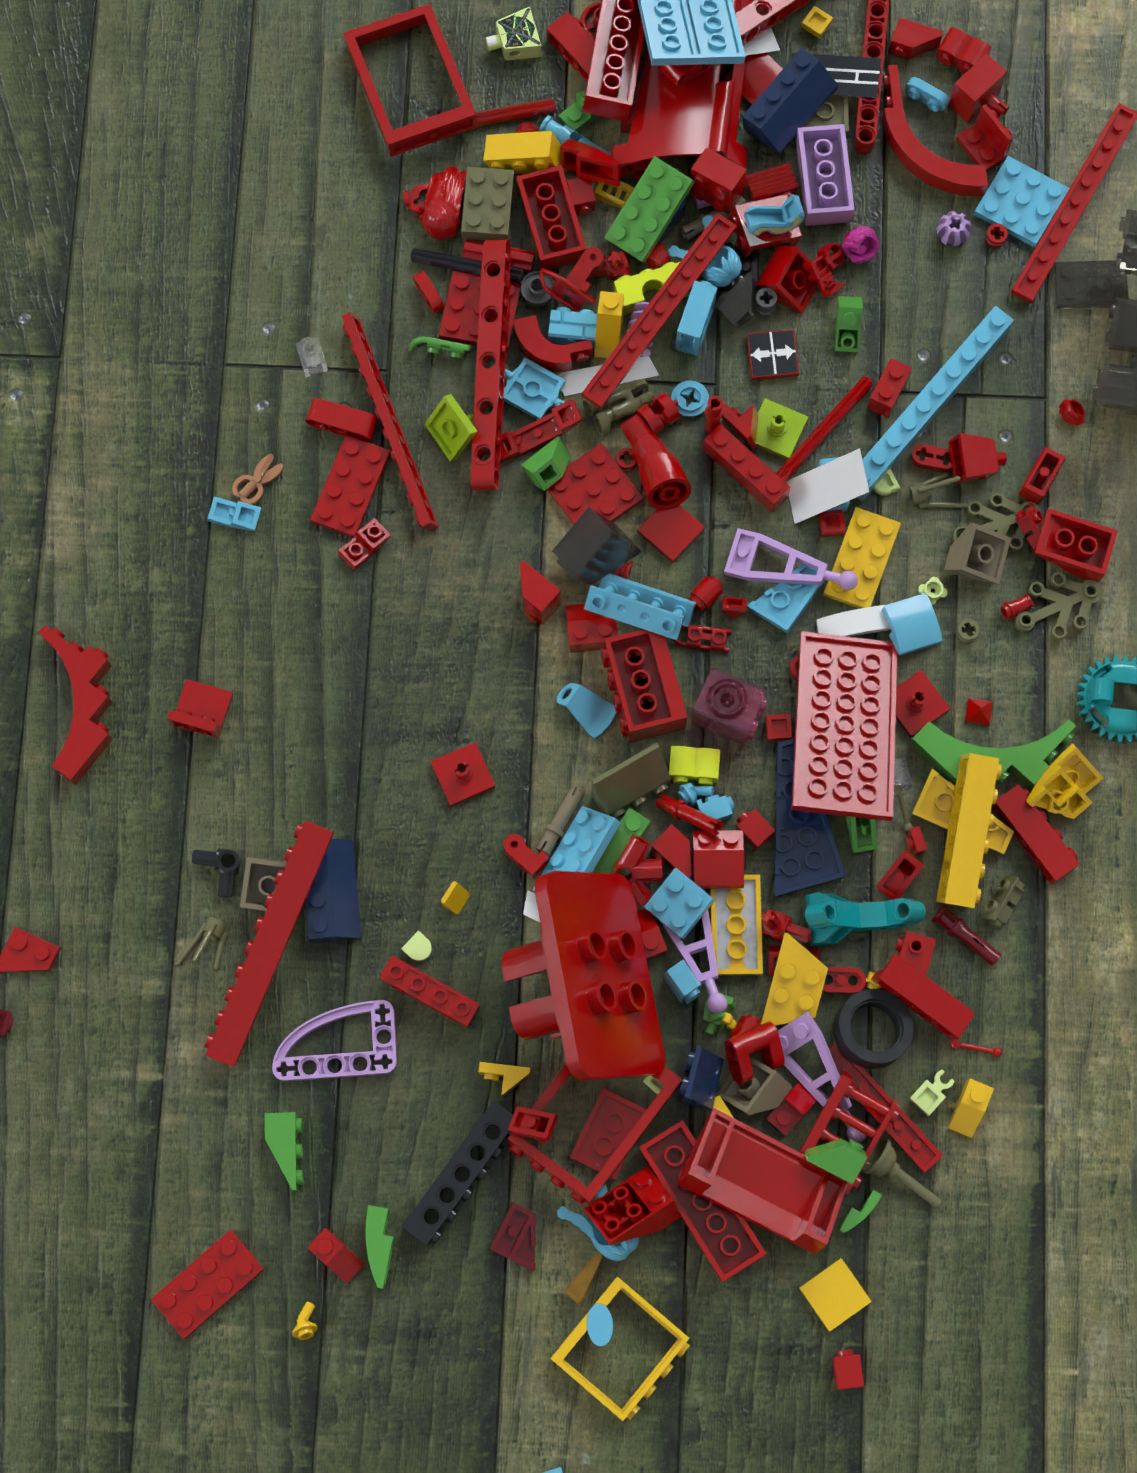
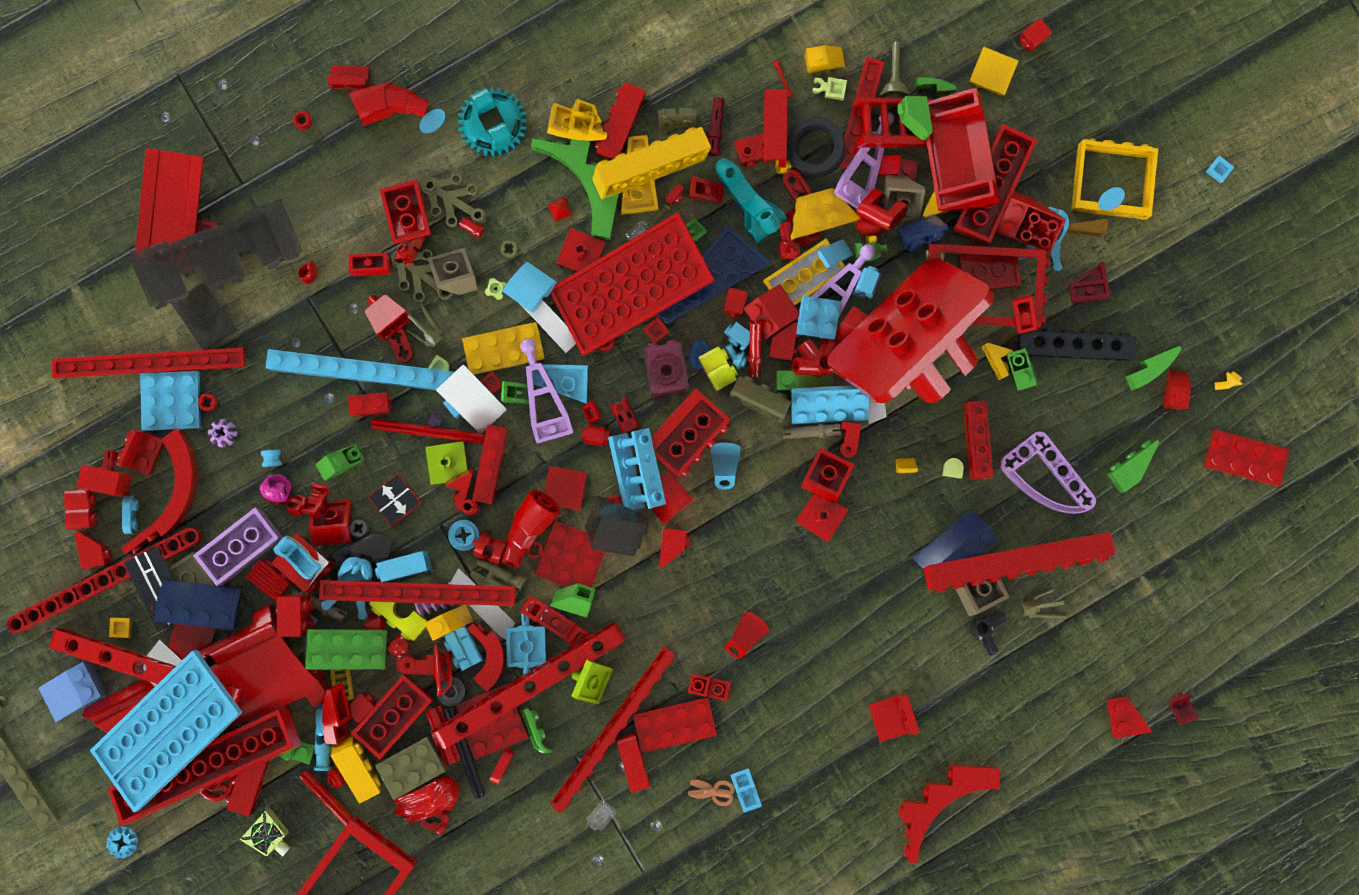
camera: 125 degrees left, 10 degrees up
none -> medium azure wheel [261,450,282,467]
none -> clear purple plate [426,410,443,428]
none -> bright green slope [501,381,529,404]
none -> clear blue sticker [690,339,709,369]
none -> red piece [725,611,770,658]
none -> red brick [801,448,855,504]
none -> medium azure slope [817,239,853,268]
none -> bright green slope [1007,348,1038,391]

